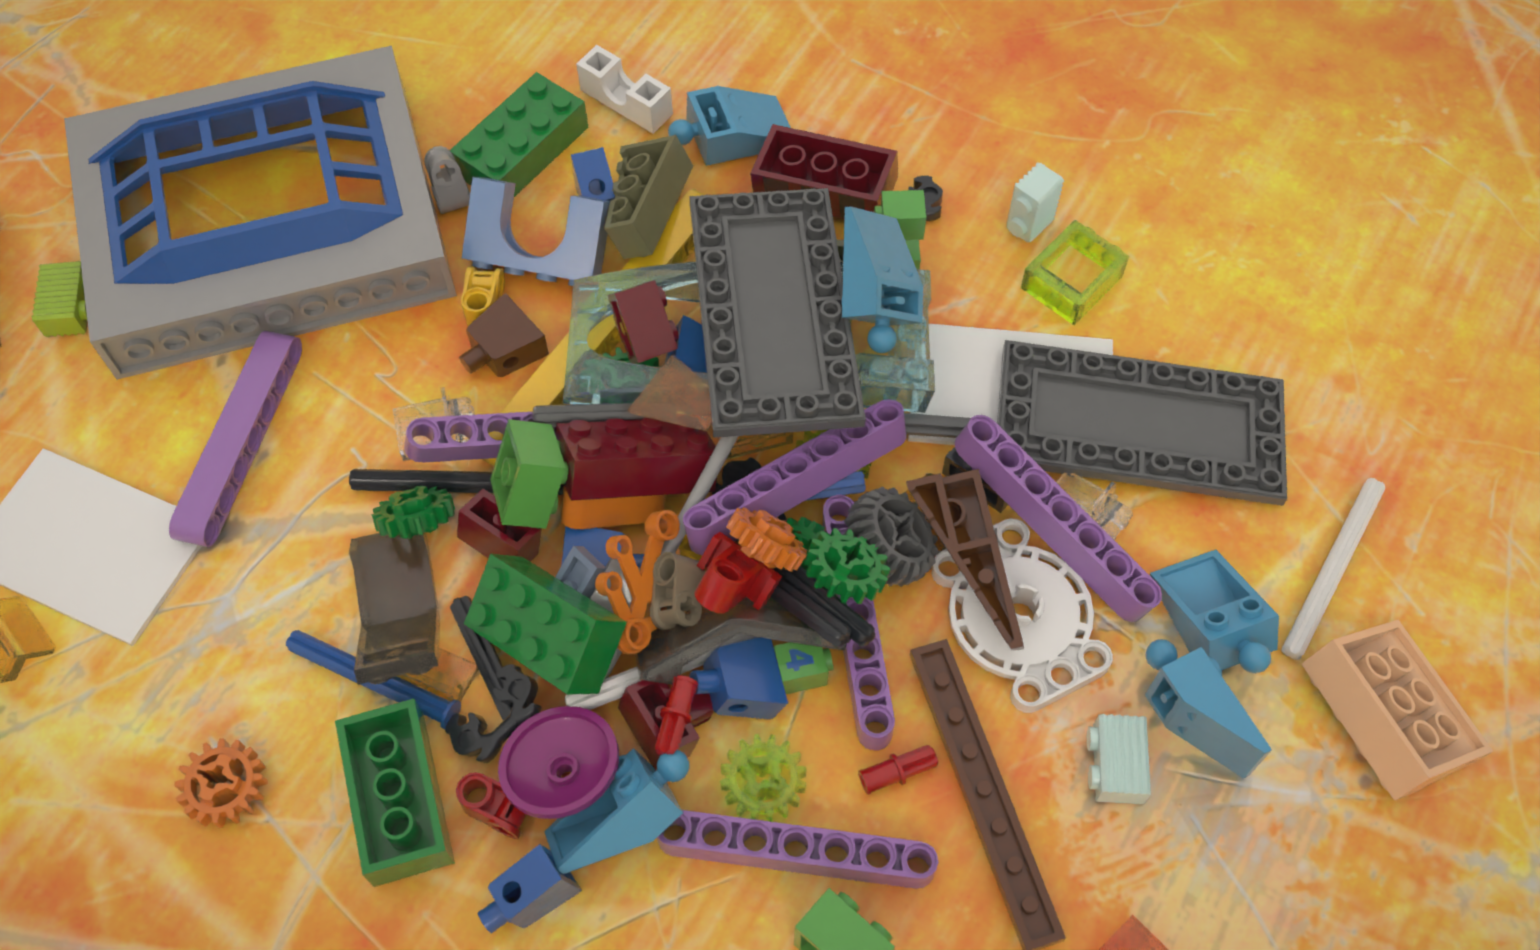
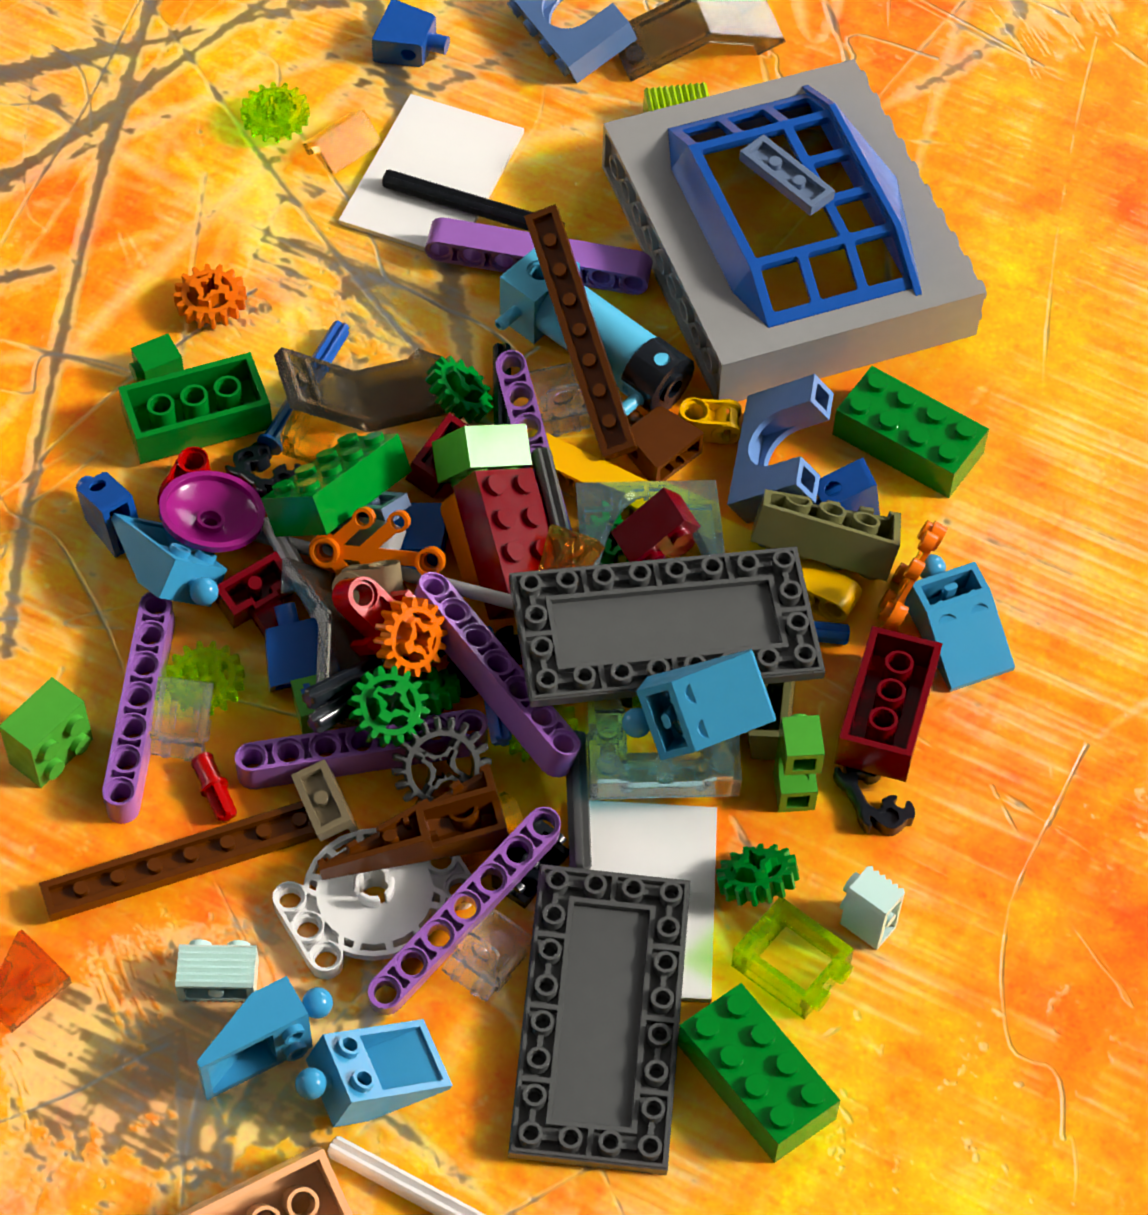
camera: 85 degrees right, 5 degrees down
light grey piece [424,146,470,214] -> none
white arch [576,45,673,134] -> none
red axle [655,675,698,755] -> none
none -> green brick [129,333,184,382]
none -> clear piece [149,676,214,762]
none -> dark tan panel [291,759,359,841]
none -> black axle [382,169,565,231]
none -> medium azure piece [495,248,695,416]
none -> reddish brown plate [524,204,638,461]
none -> green brick [678,983,841,1163]
none -> green gear [716,843,800,907]
none -> sand blue plate [739,134,835,216]
none -> orange plant [877,520,948,631]

